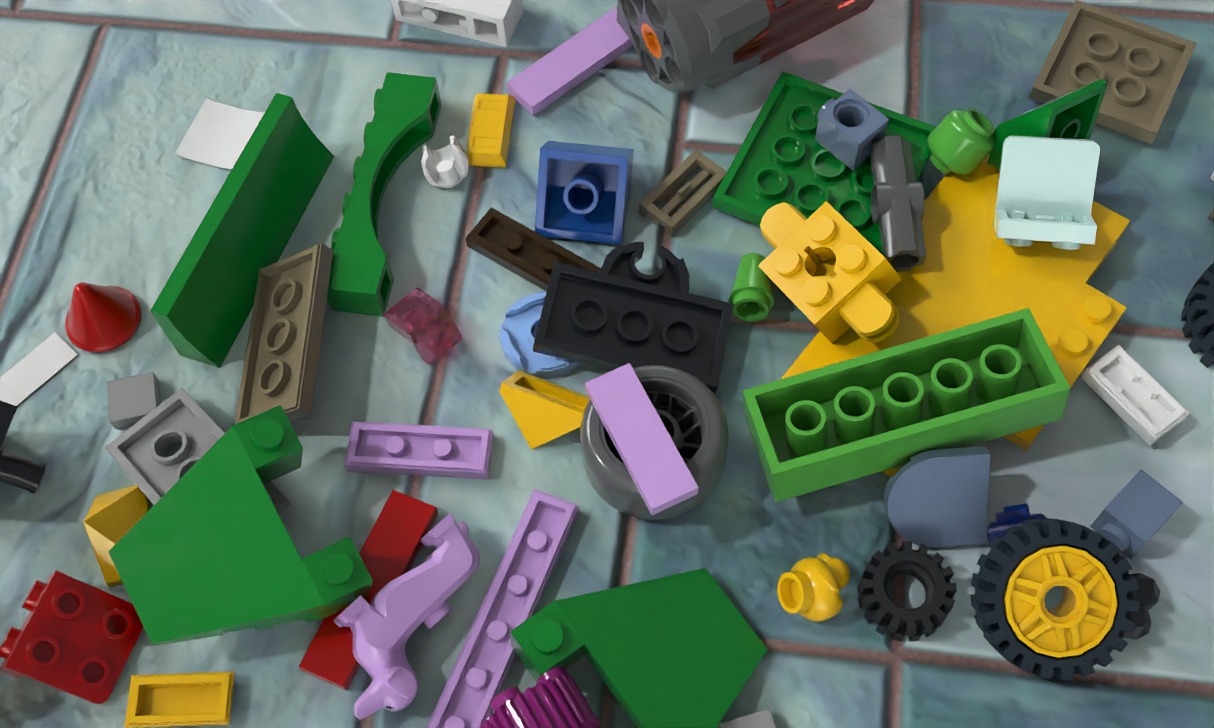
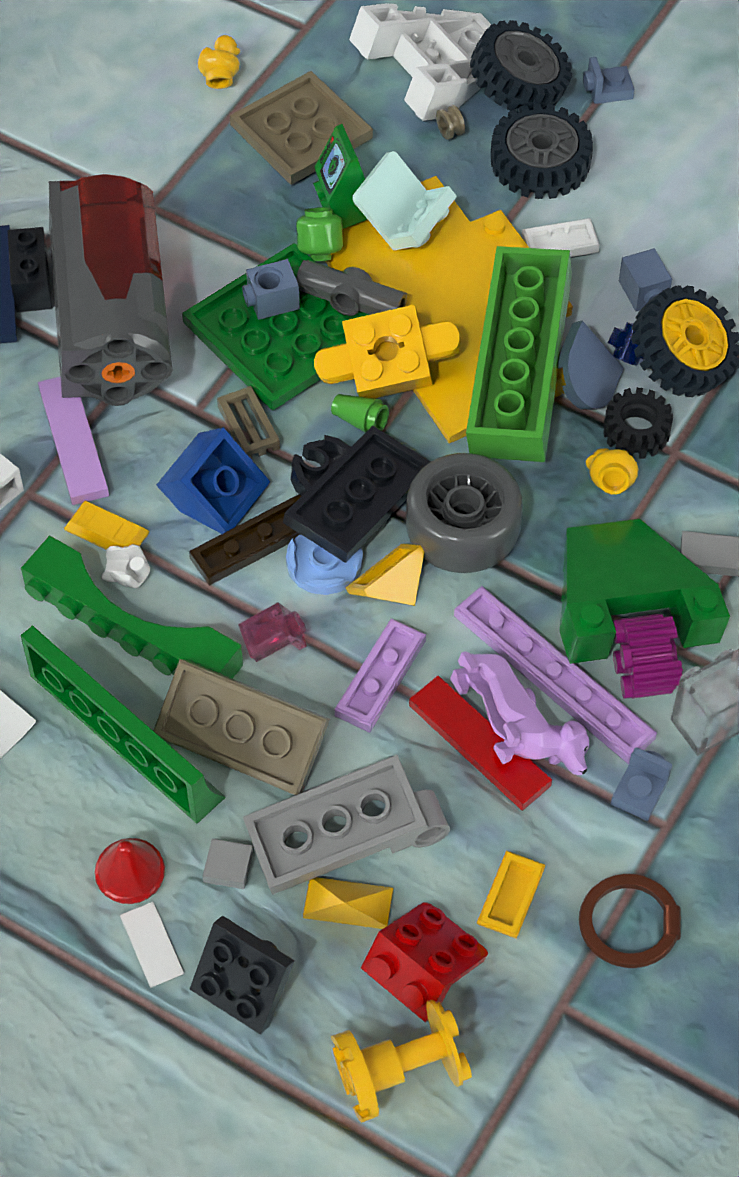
camera: 70 degrees left, 5 degrees down
green wedge [108,405,373,646] -> none
lavender tile [585,363,699,515] -> none

